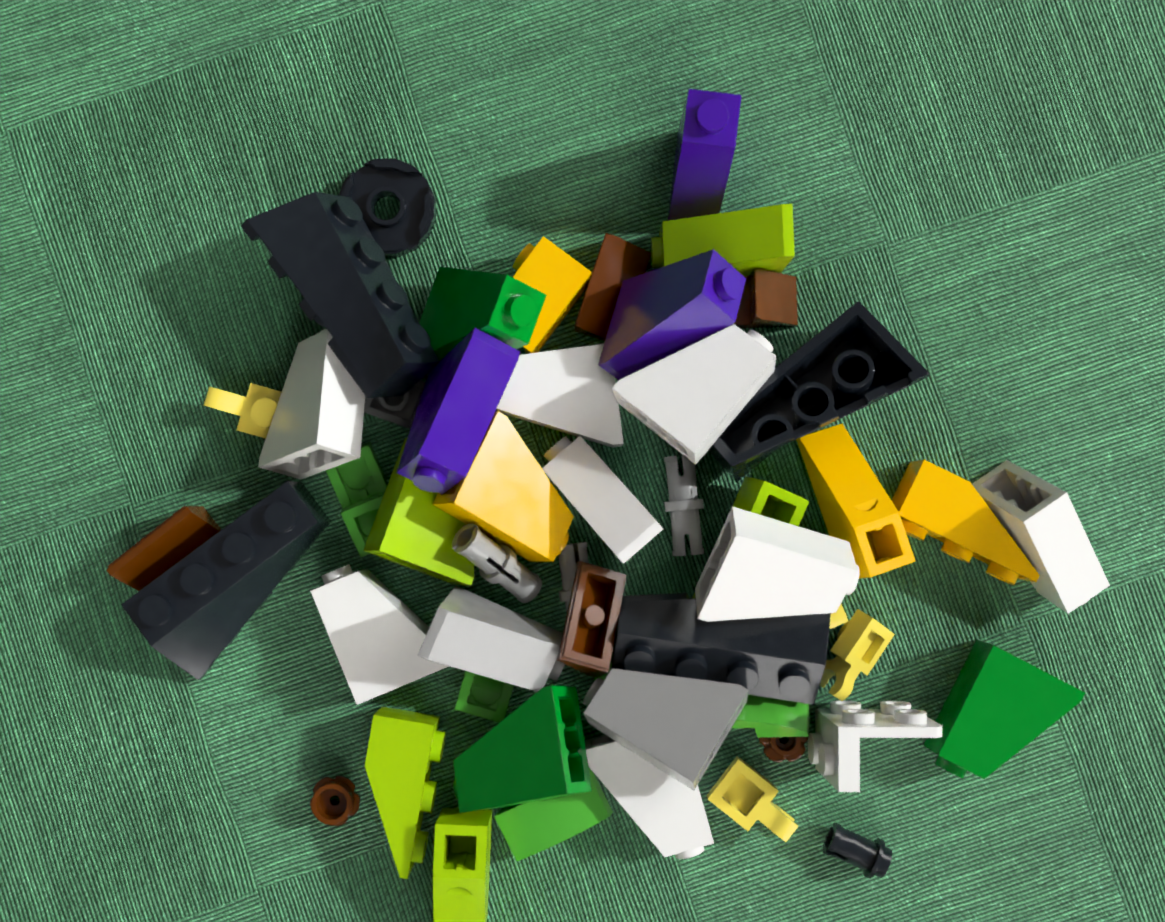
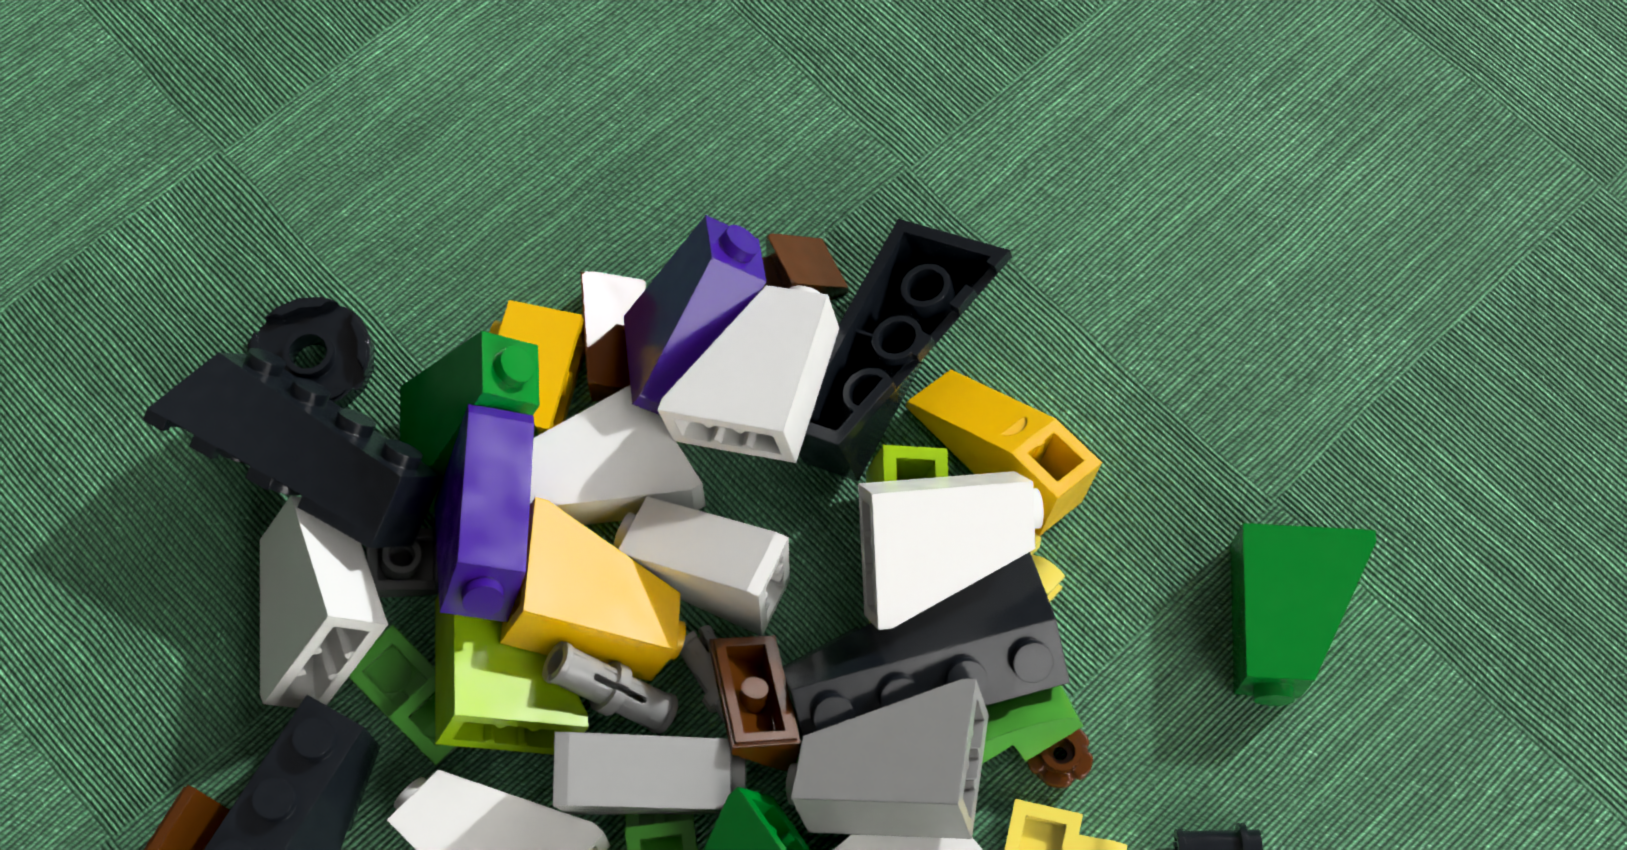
camera: 25 degrees left, 20 degrees down
light yellow plate [204,383,282,439] -> none
lime slope [651,204,795,276] -> none
light grey pin [663,455,704,556] -> none
dark purple slope [667,89,742,221] -> none
white bracket [808,700,942,792] -> none
light yellow plate [820,609,895,701] -> none
yellow slope [891,460,1040,585] -> none
white slope [972,460,1110,614] -> none

